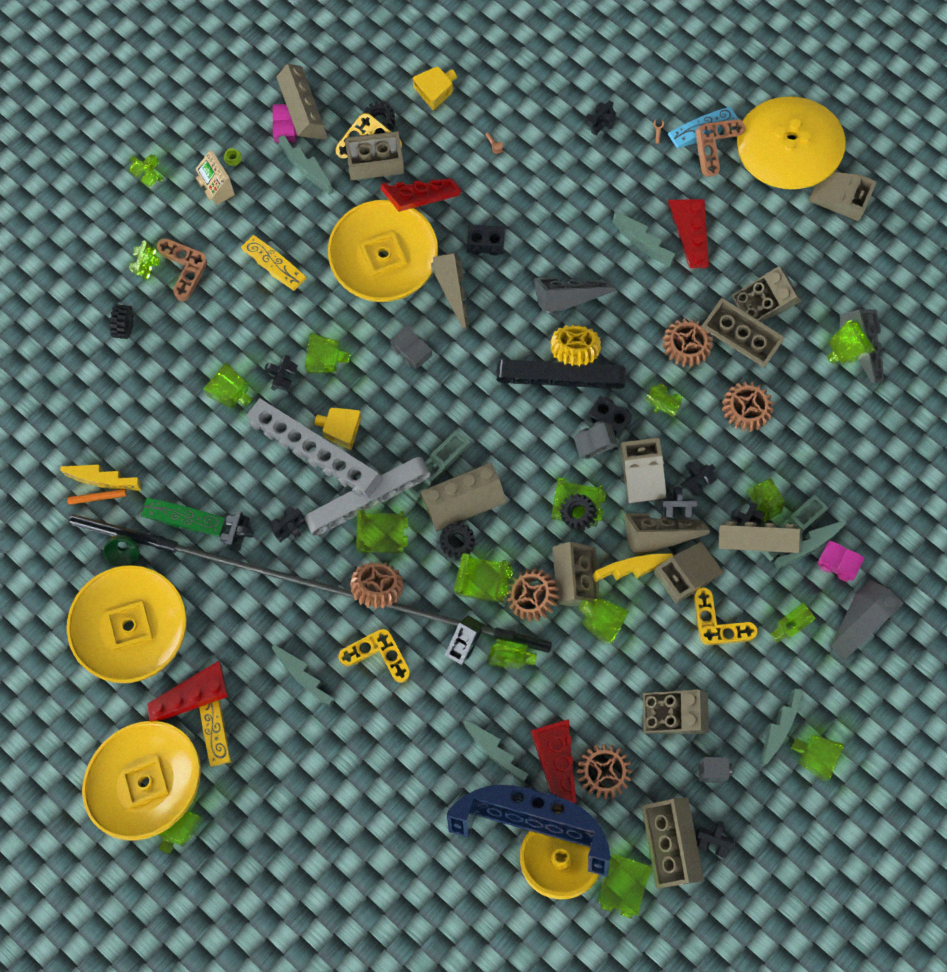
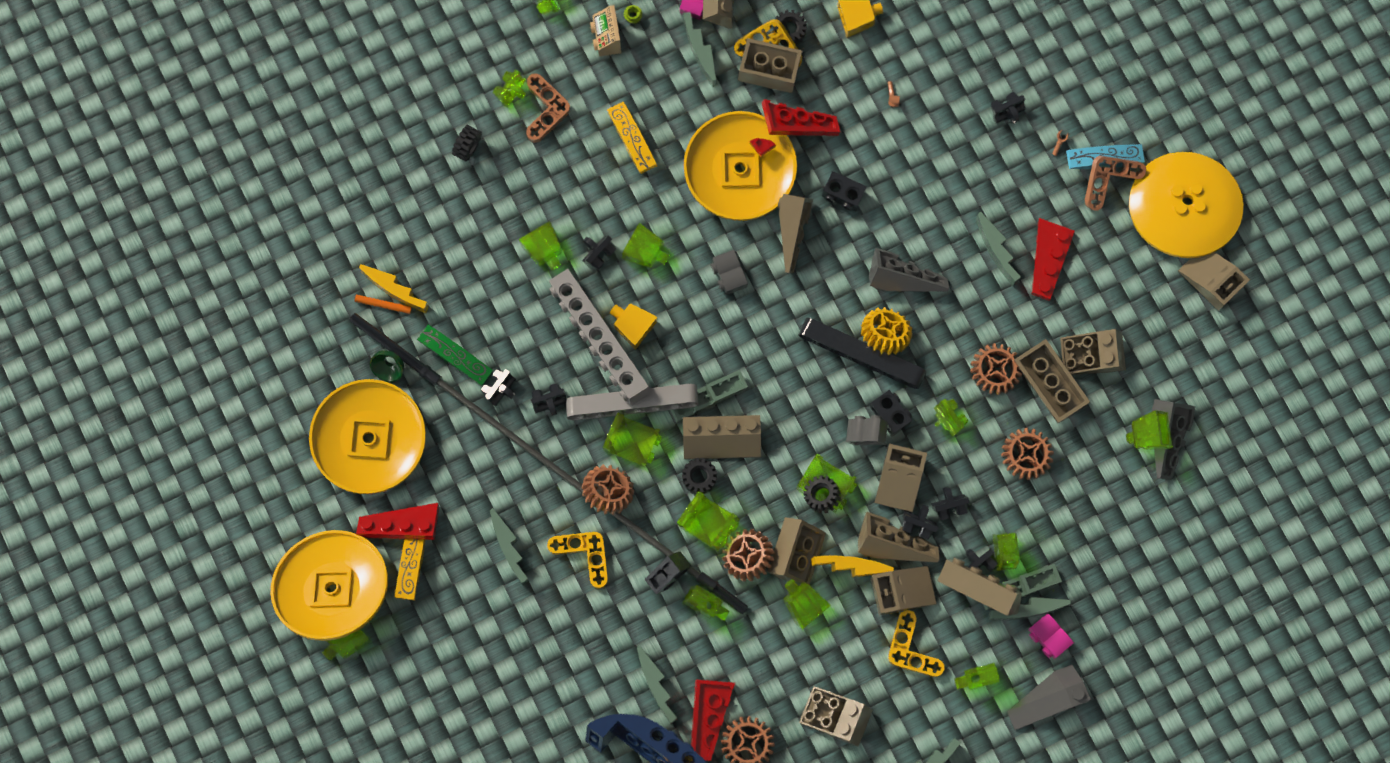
camera: 20 degrees right, 5 degrees up
none -> red tile [750,138,776,158]

